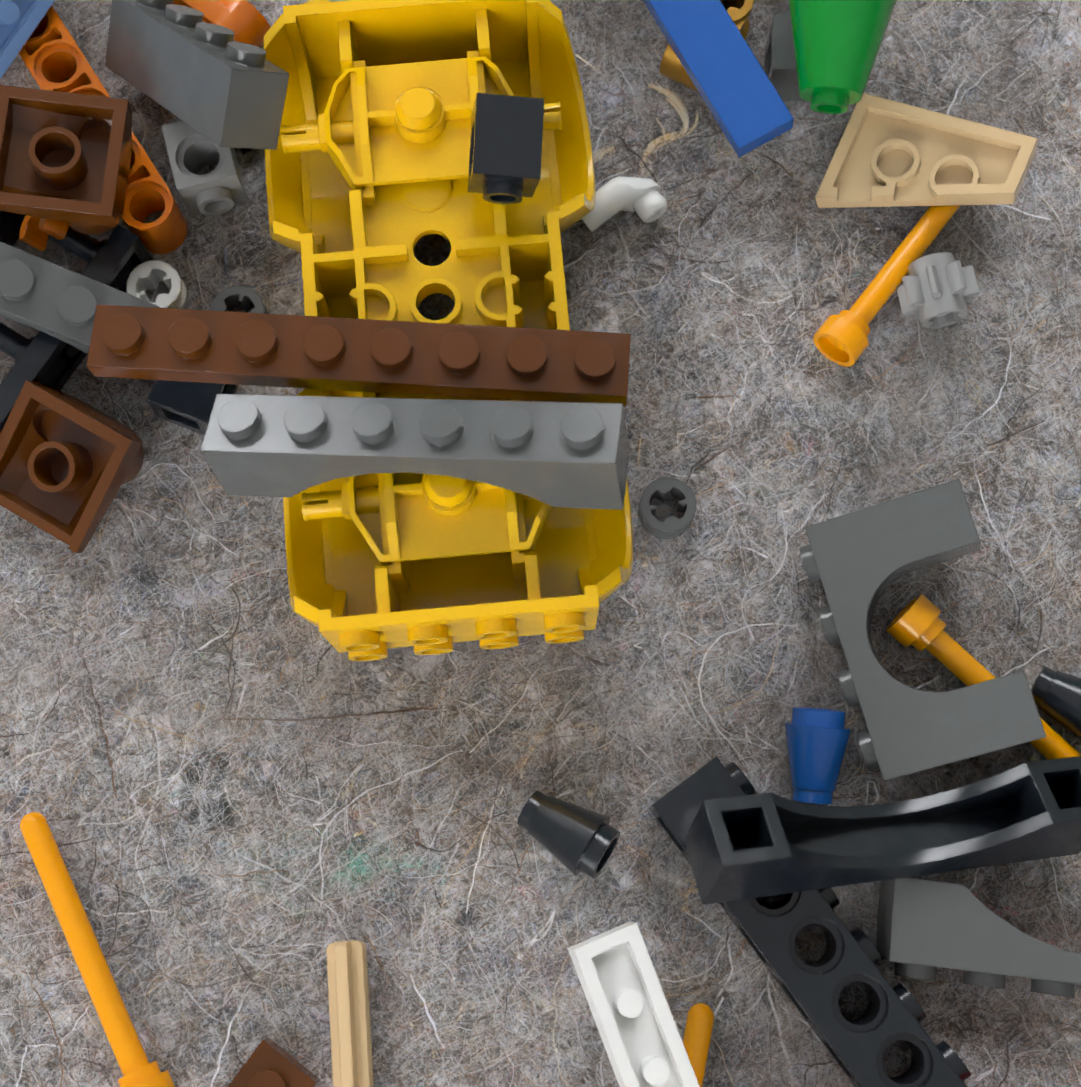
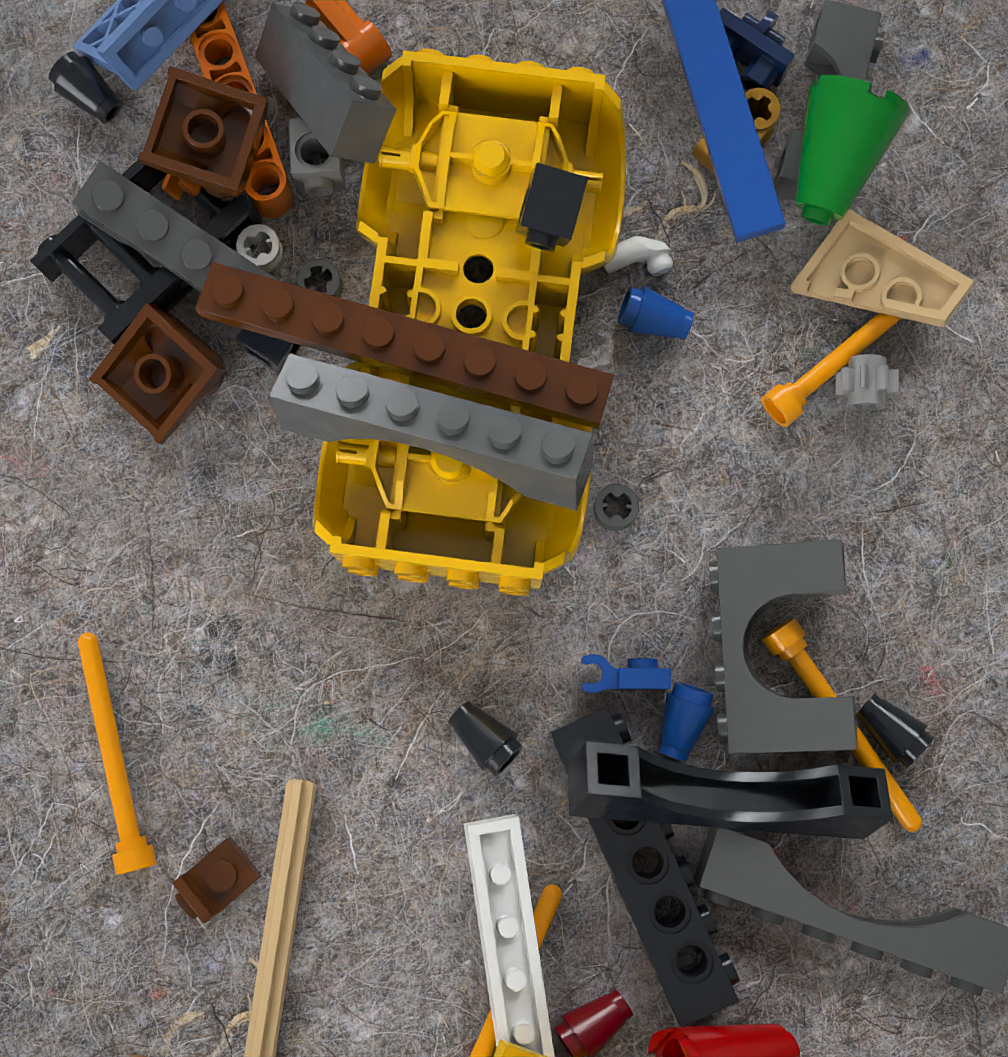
camera: 10 degrees right, 5 degrees up
none -> blue plate [581,654,671,693]
none -> blue cone [618,285,694,340]

